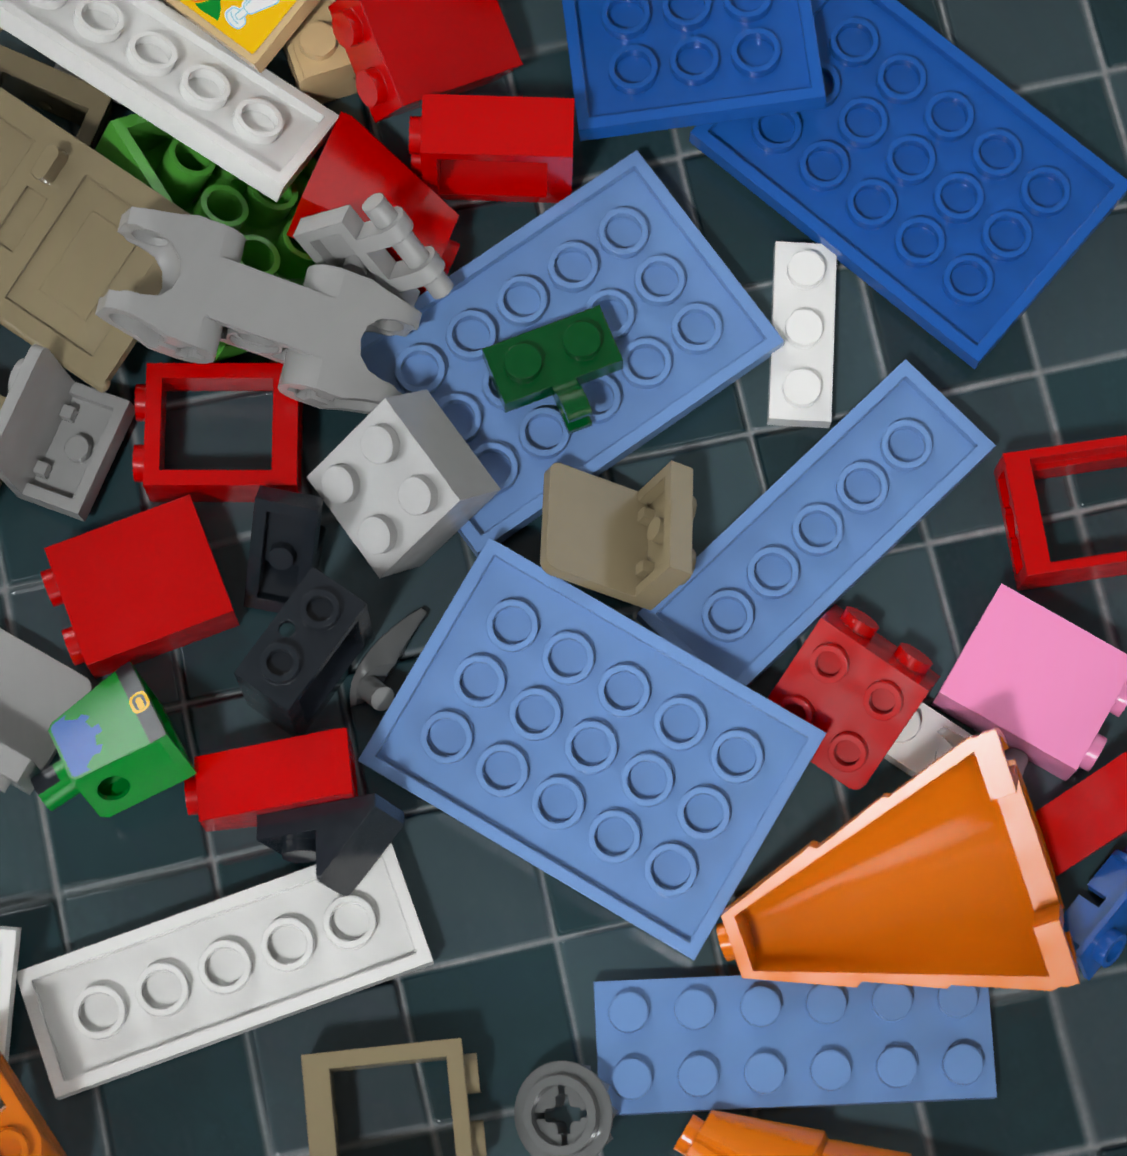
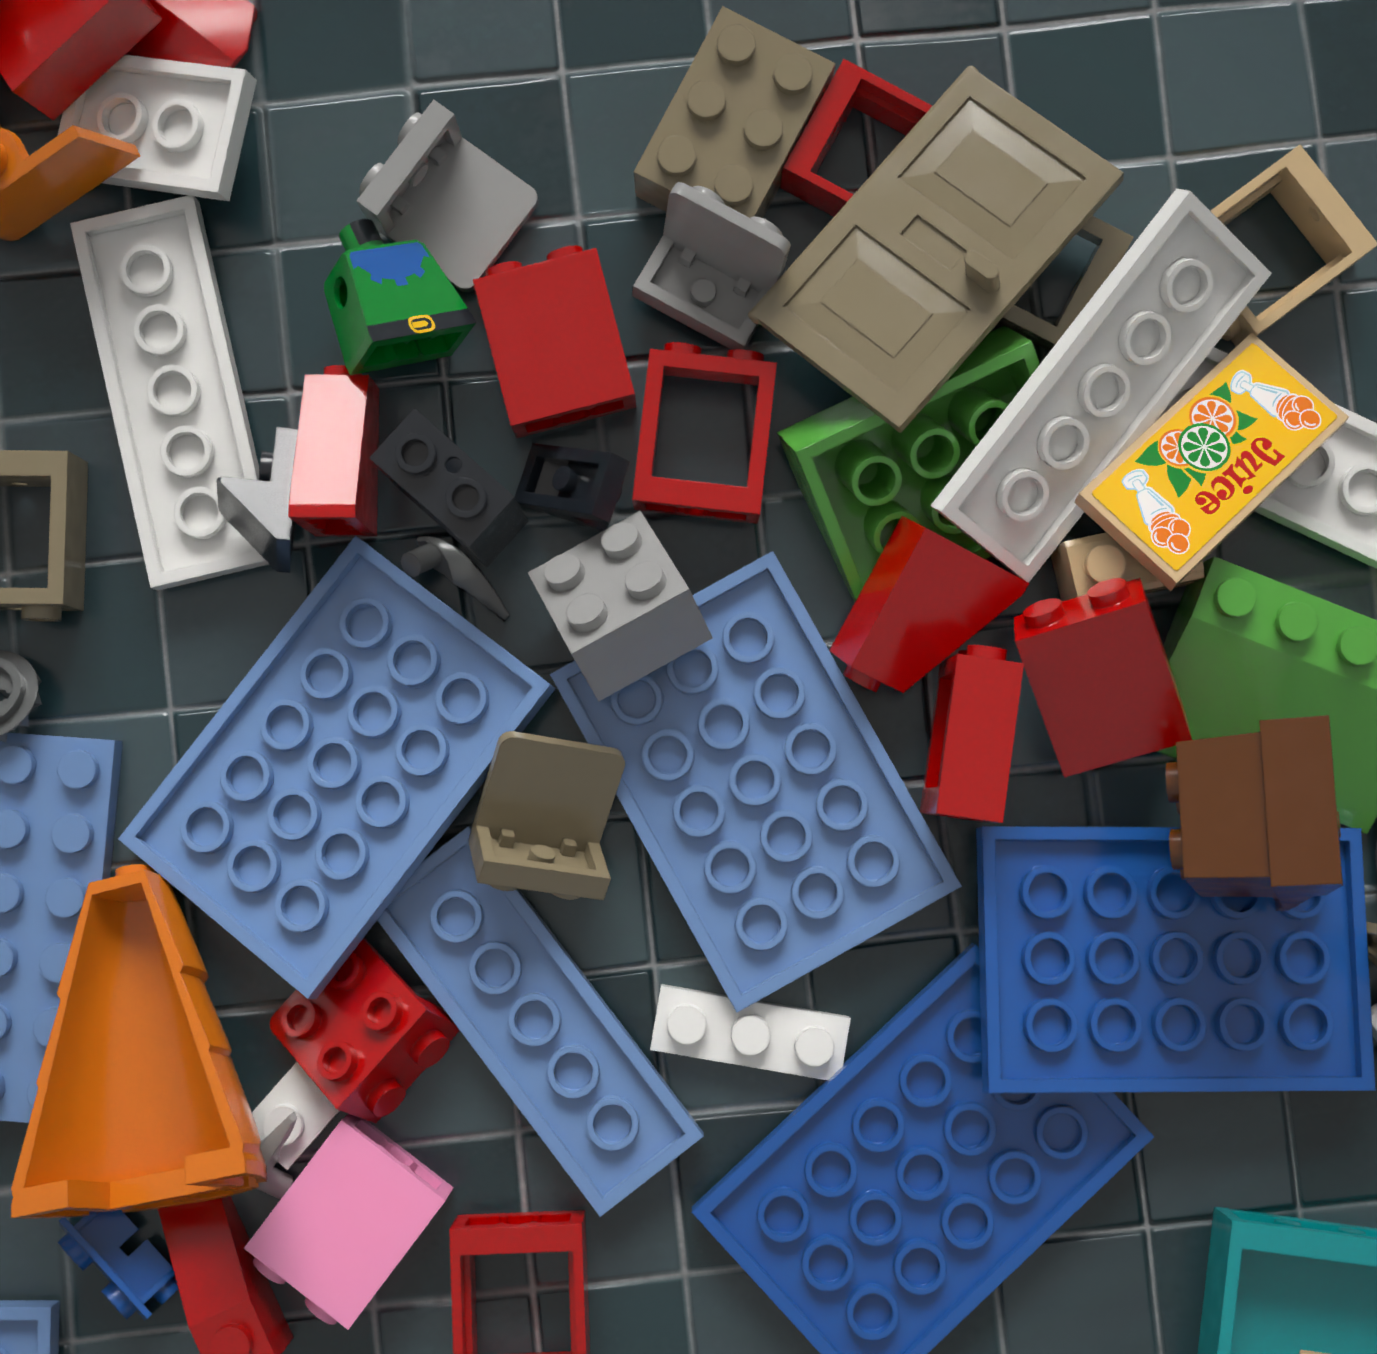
camera: 100 degrees right, 10 degrees up
light grey piece [95,207,422,414] -> none
light grey plate [293,193,454,306] -> none
dark green plate [482,305,623,434] -> none

